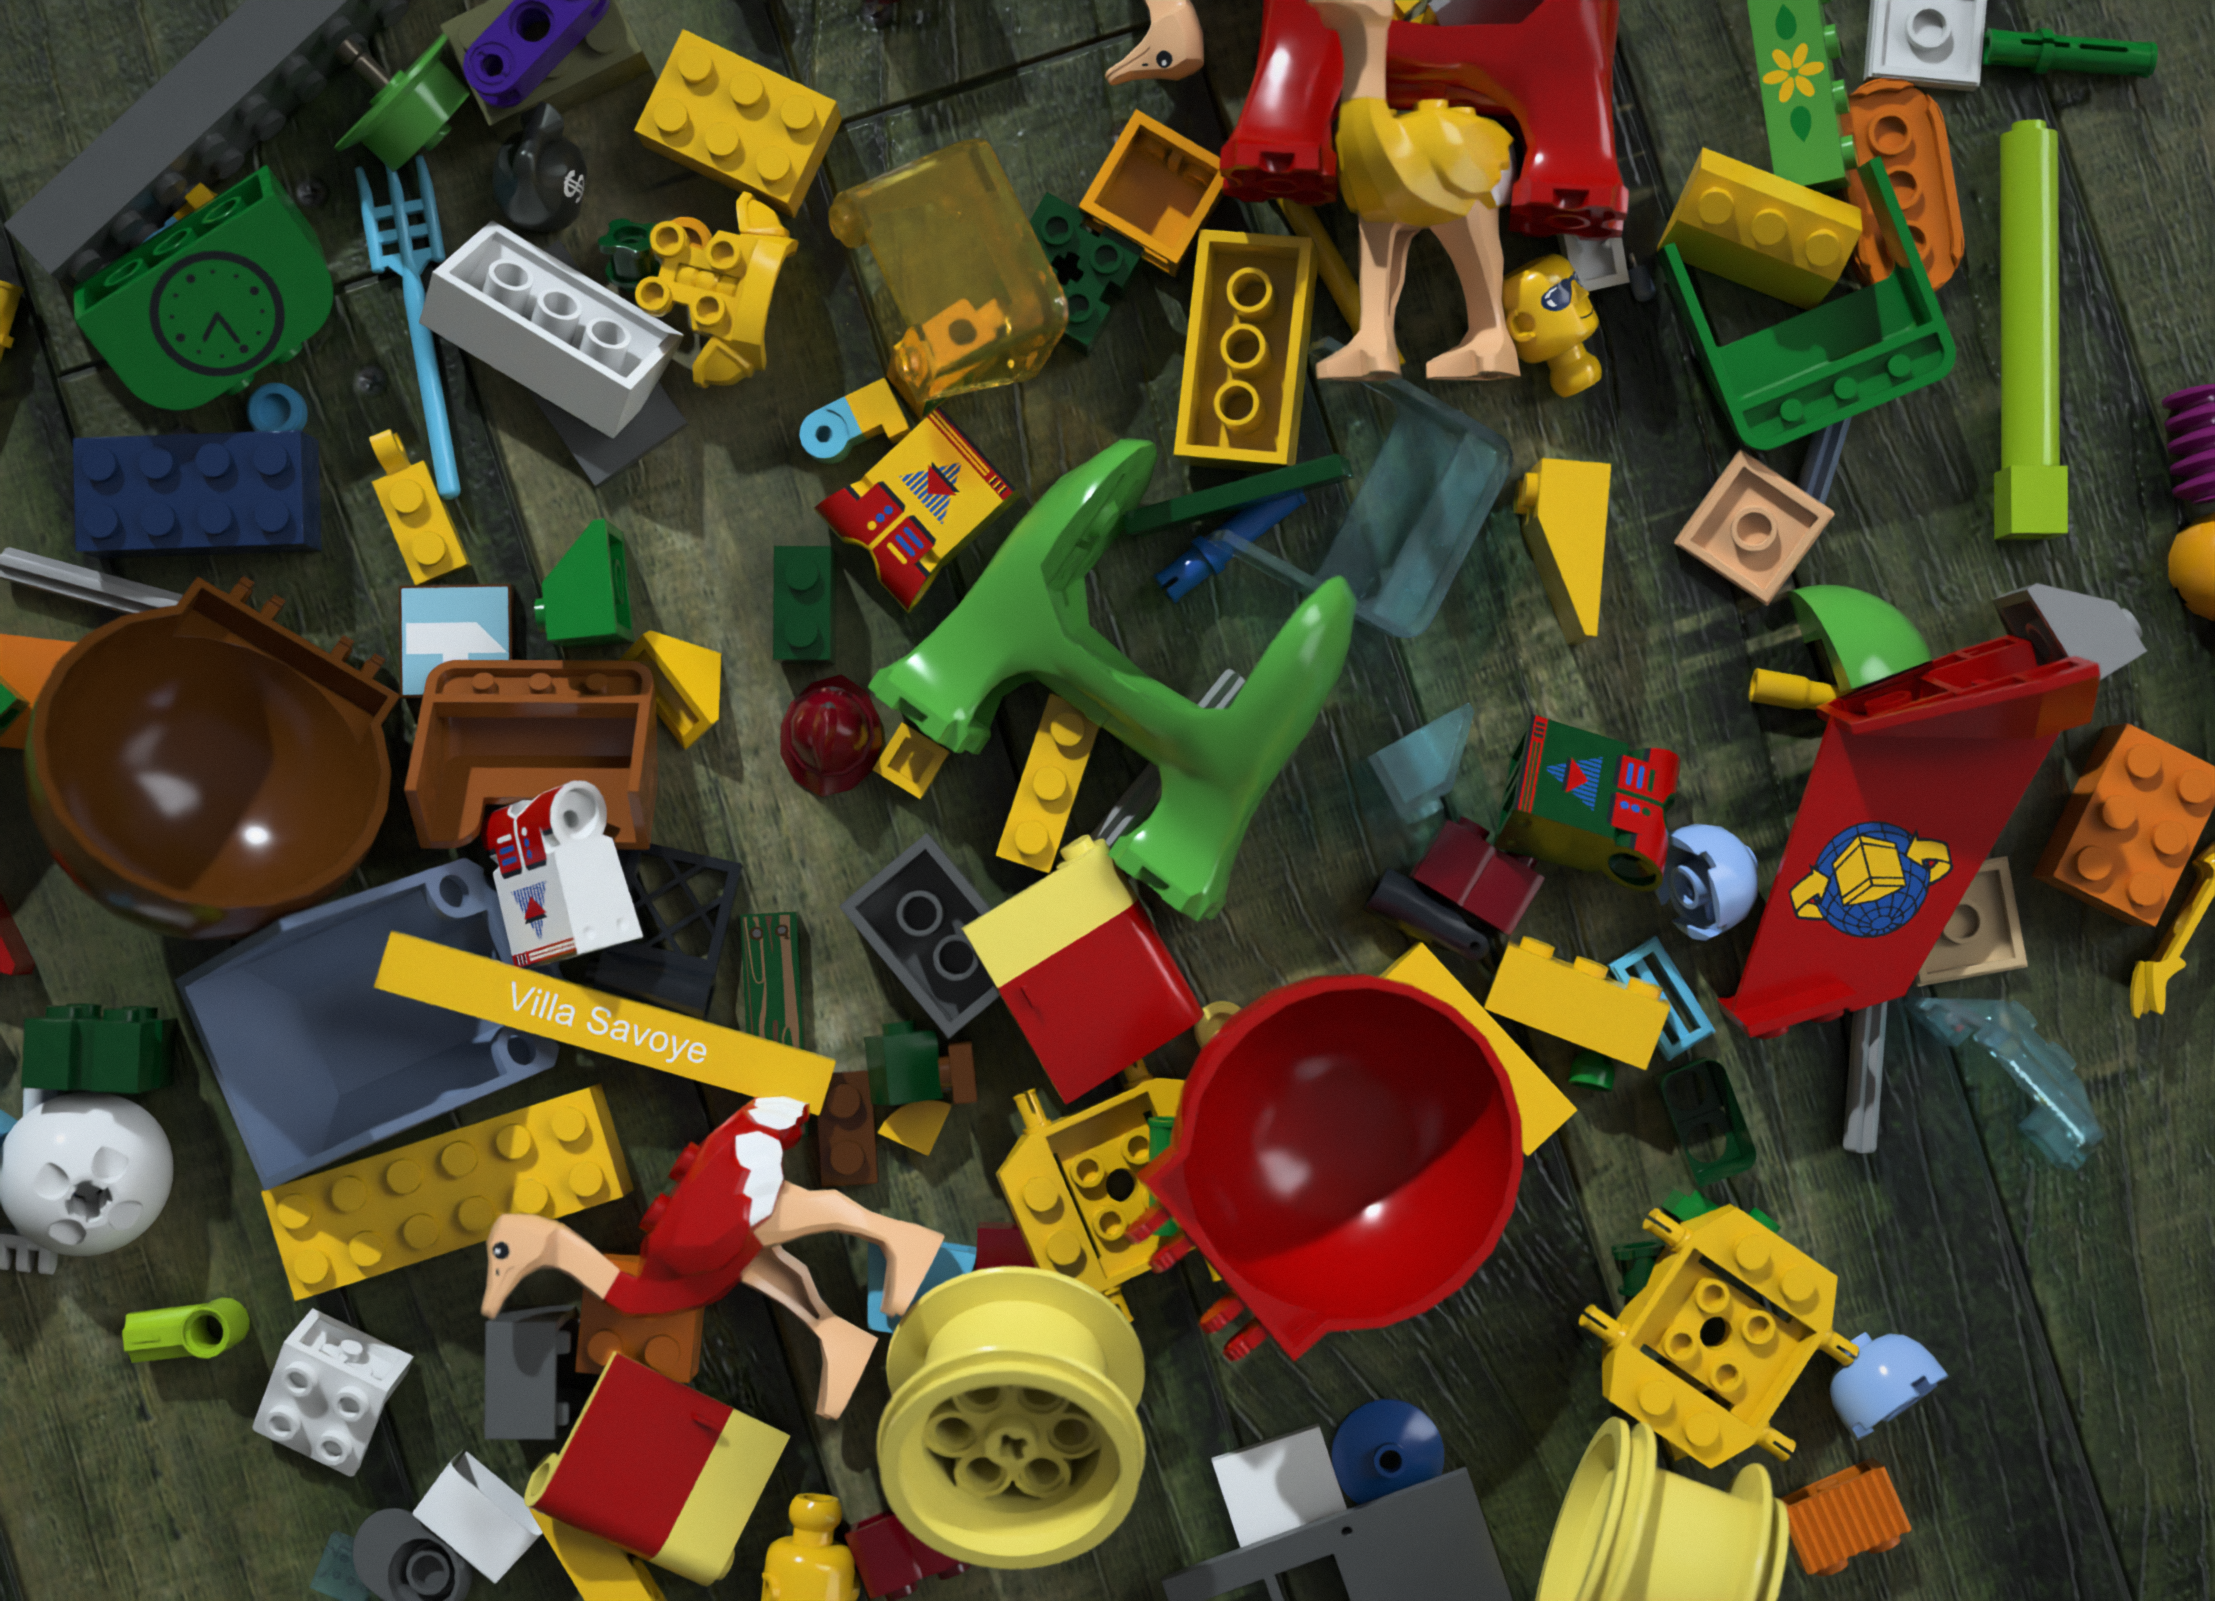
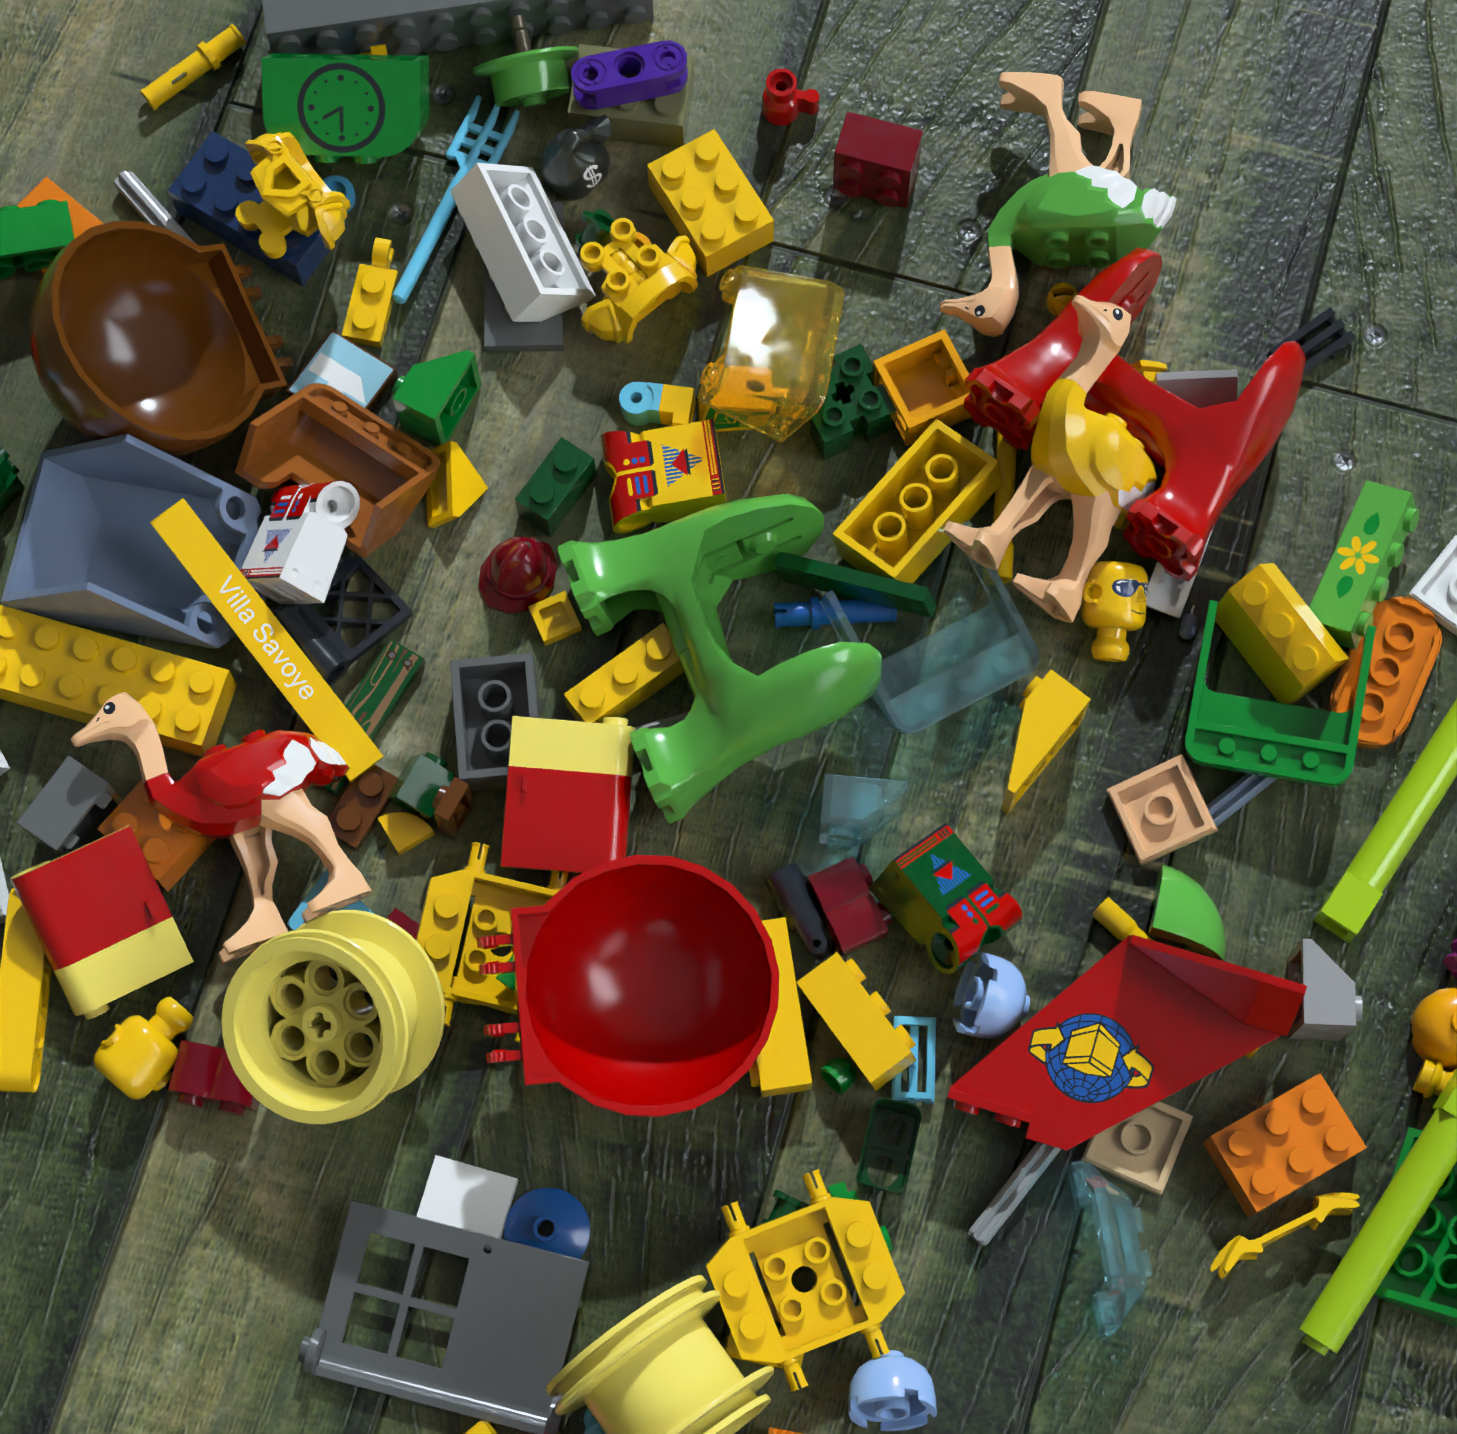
camera: 40 degrees right, 15 degrees down
none -> yellow piece [235,132,351,259]

